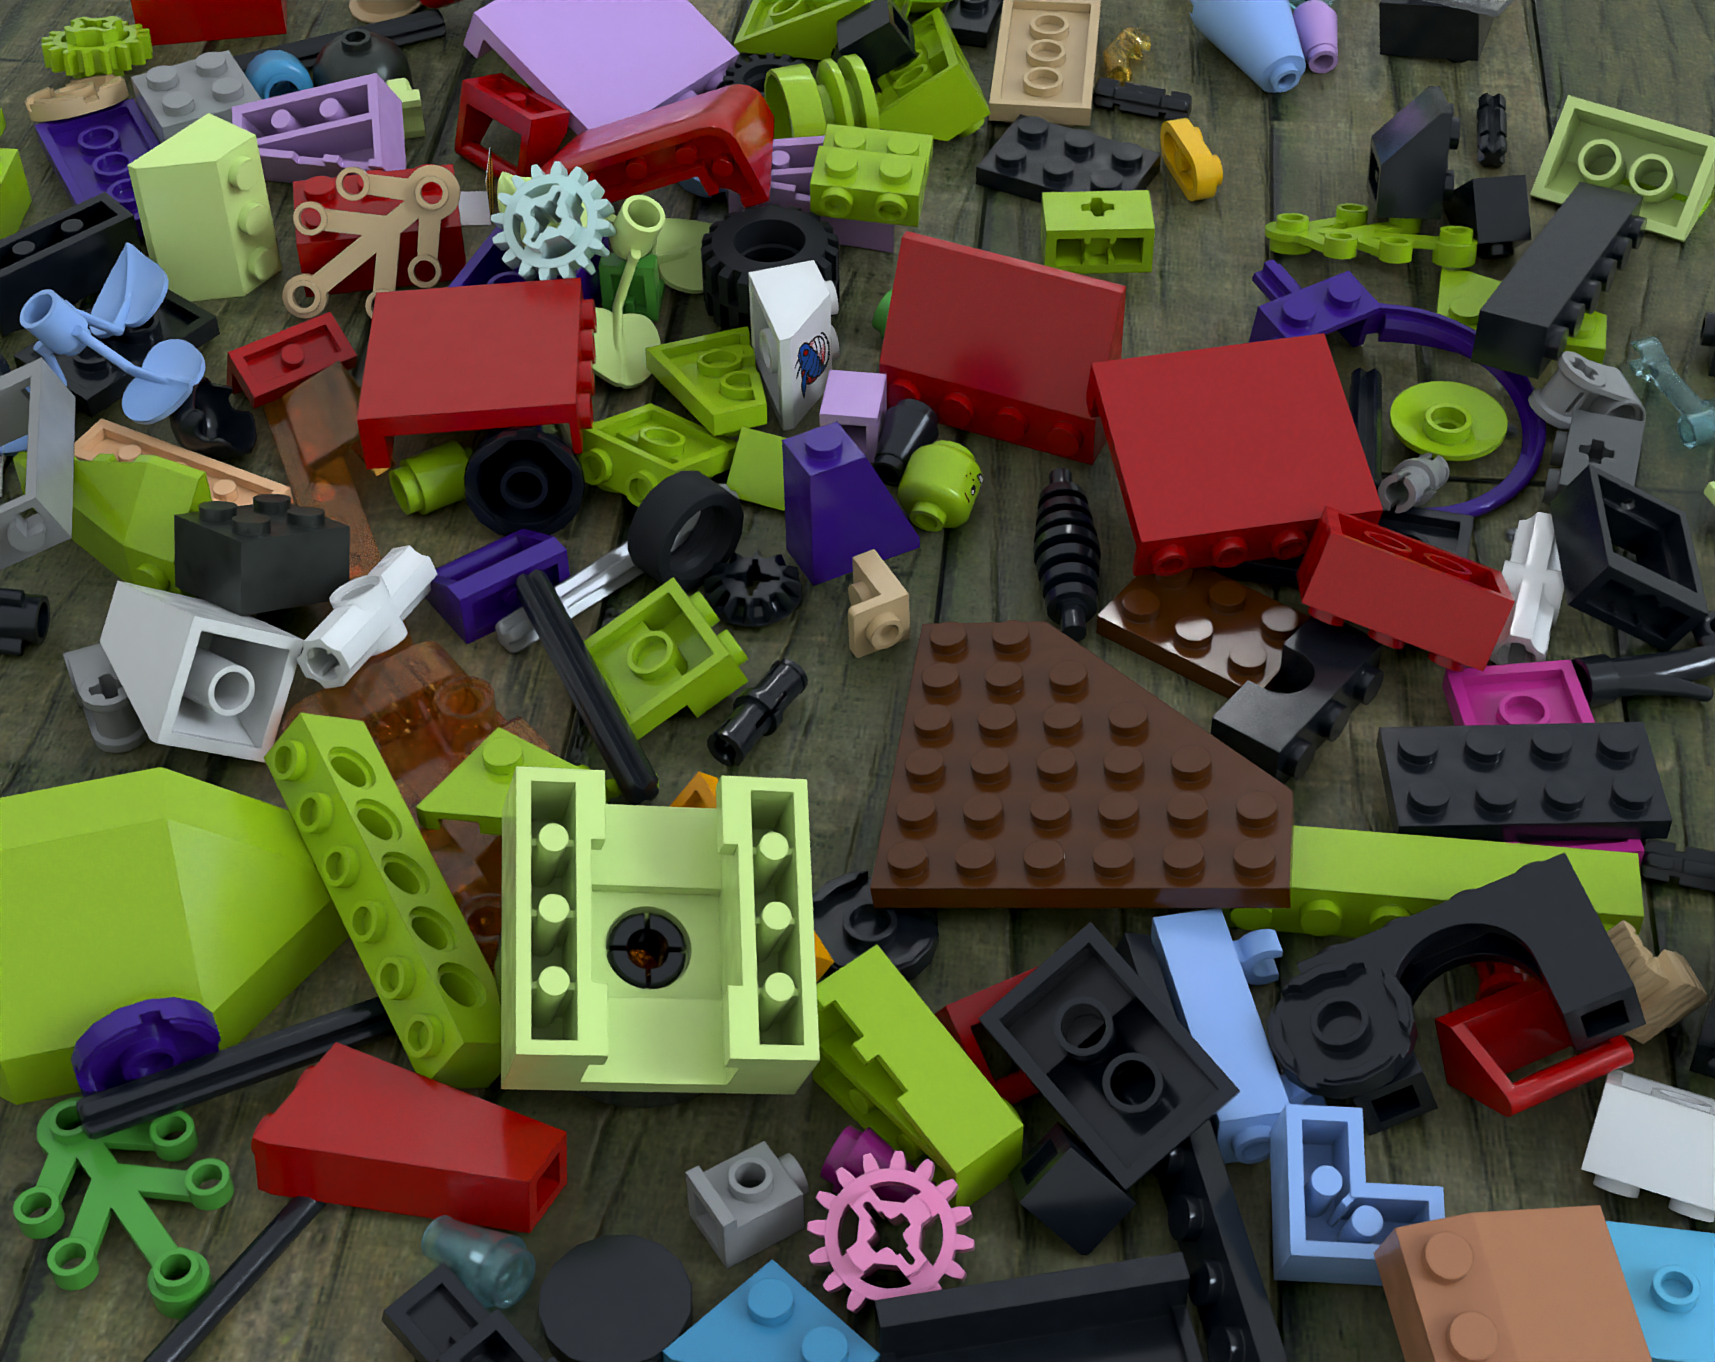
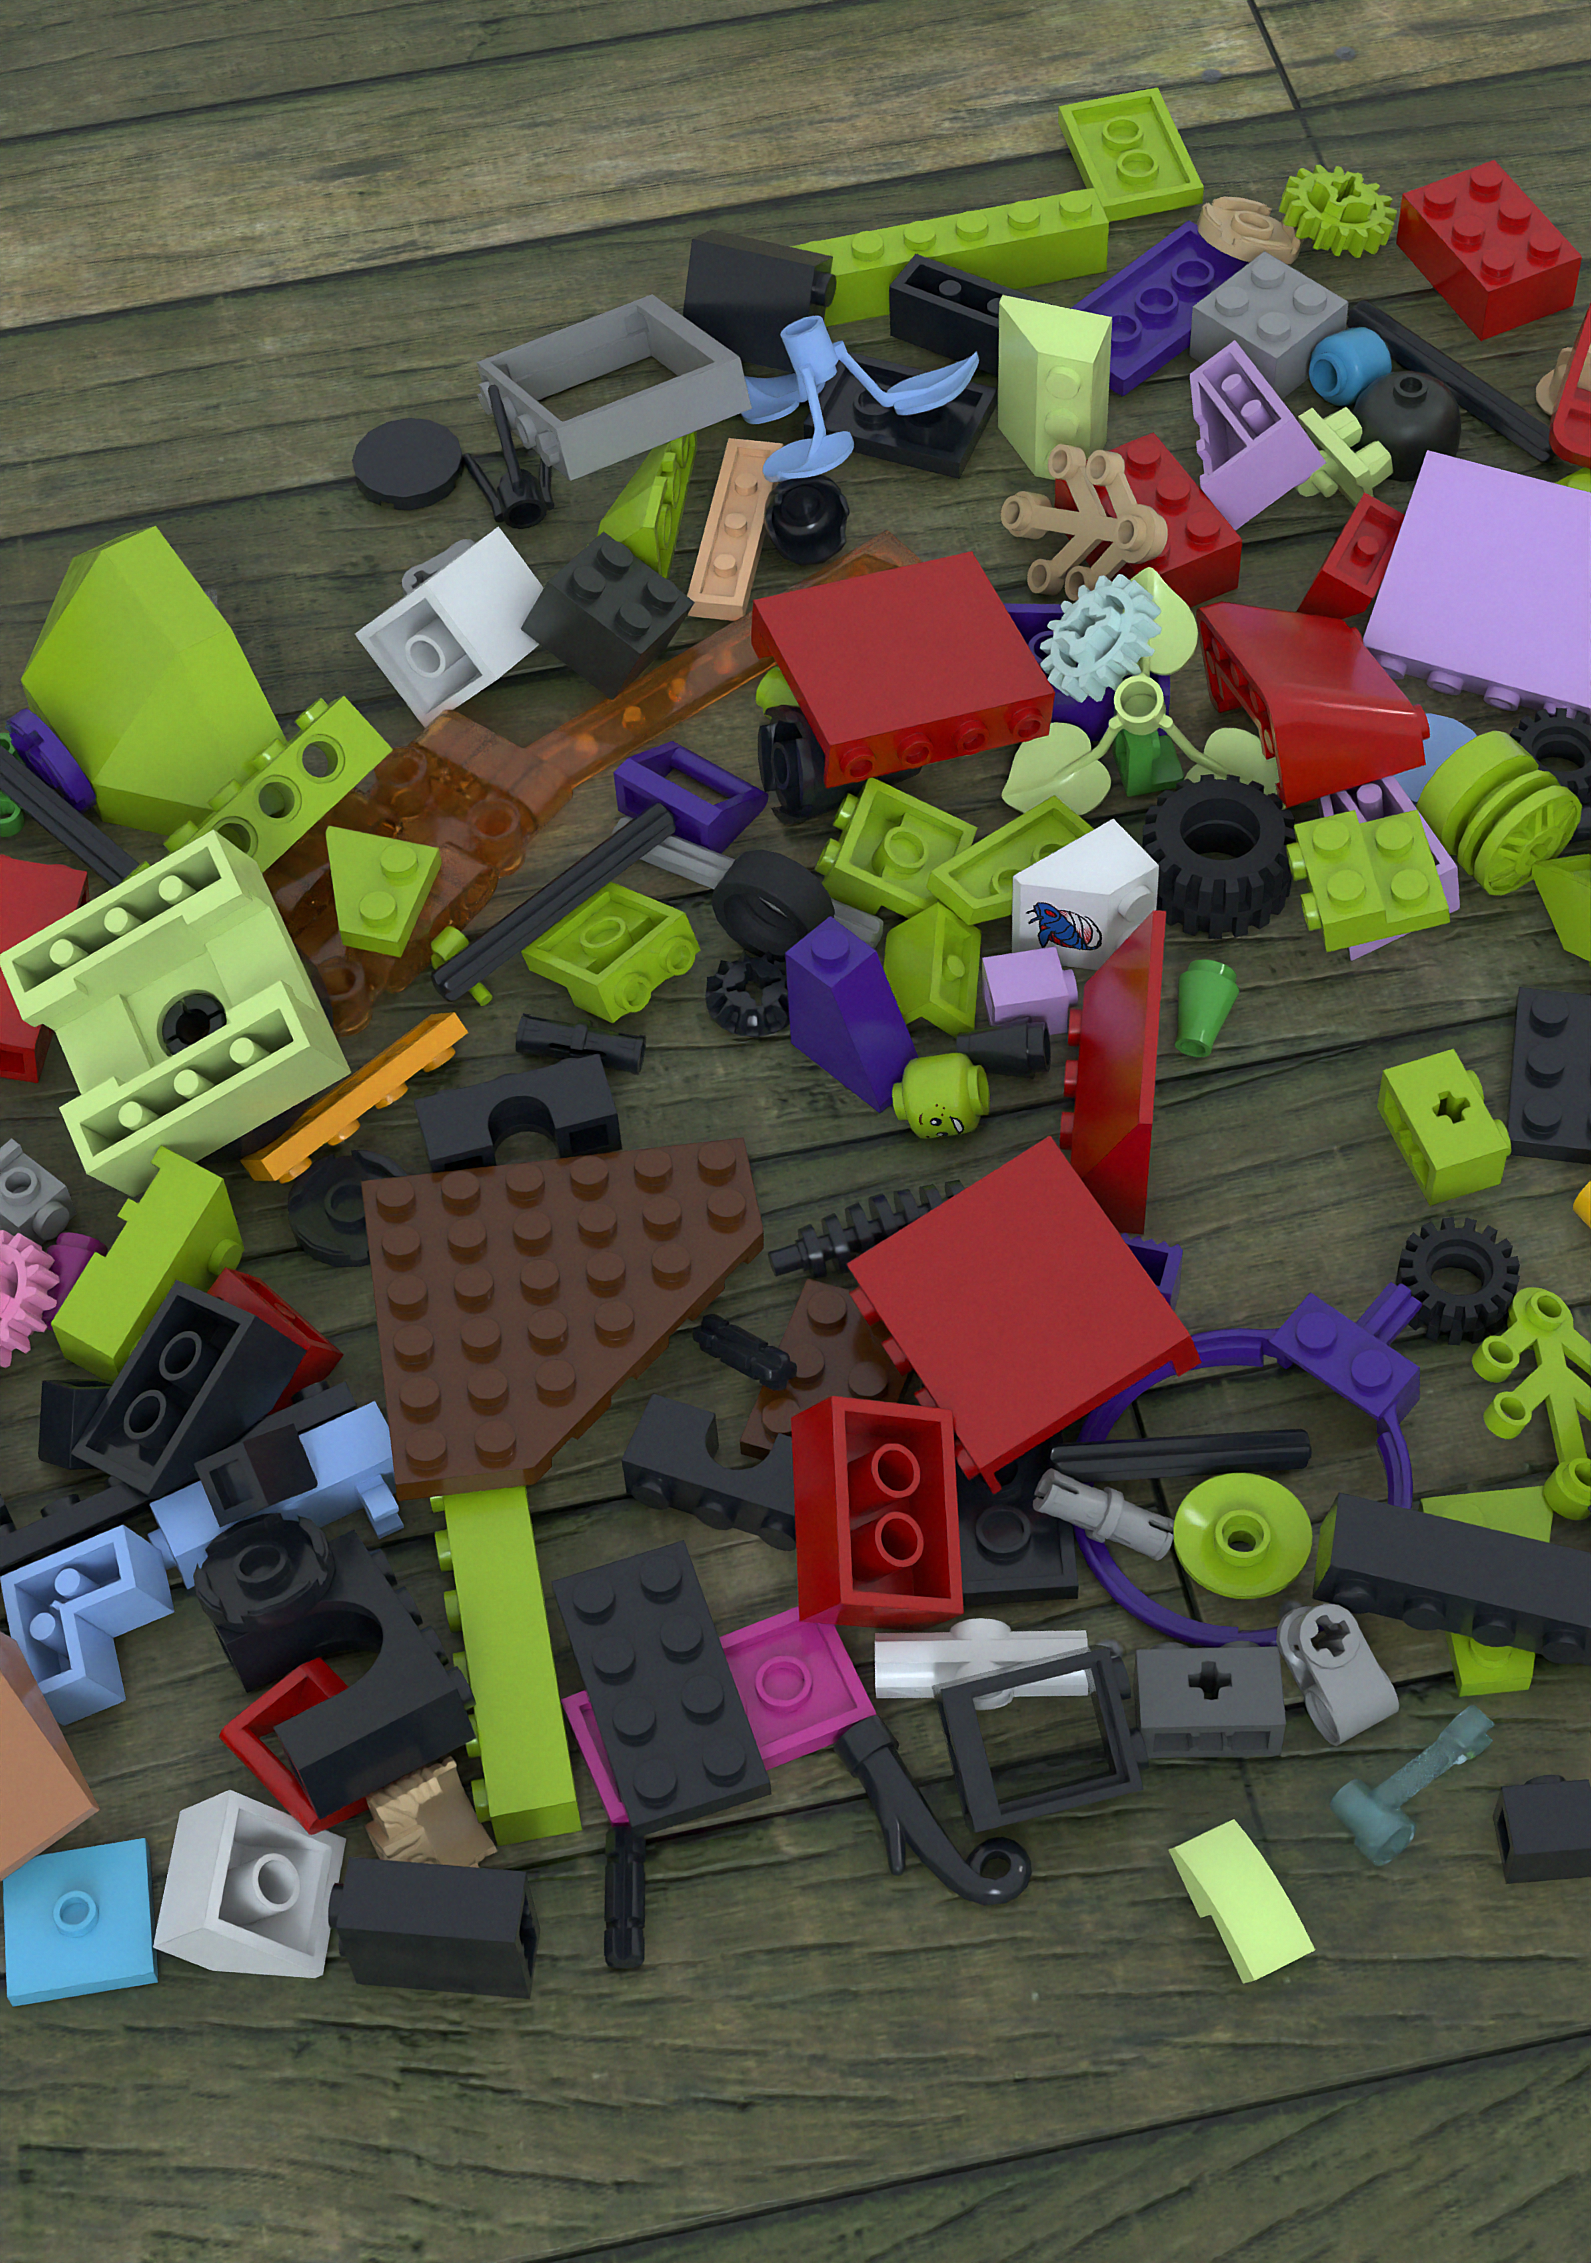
camera: 75 degrees right, 10 degrees up
red panel [226,312,357,409] -> none
white piece [296,545,437,689] -> none
white sticker [459,149,496,226] -> none
tan bracket [848,549,910,658] -> none
none -> black panel [194,1423,318,1527]
none -> black arch [414,1054,622,1173]
none -> black axle [692,1314,797,1391]
none -> black tyre [1395,1217,1520,1346]

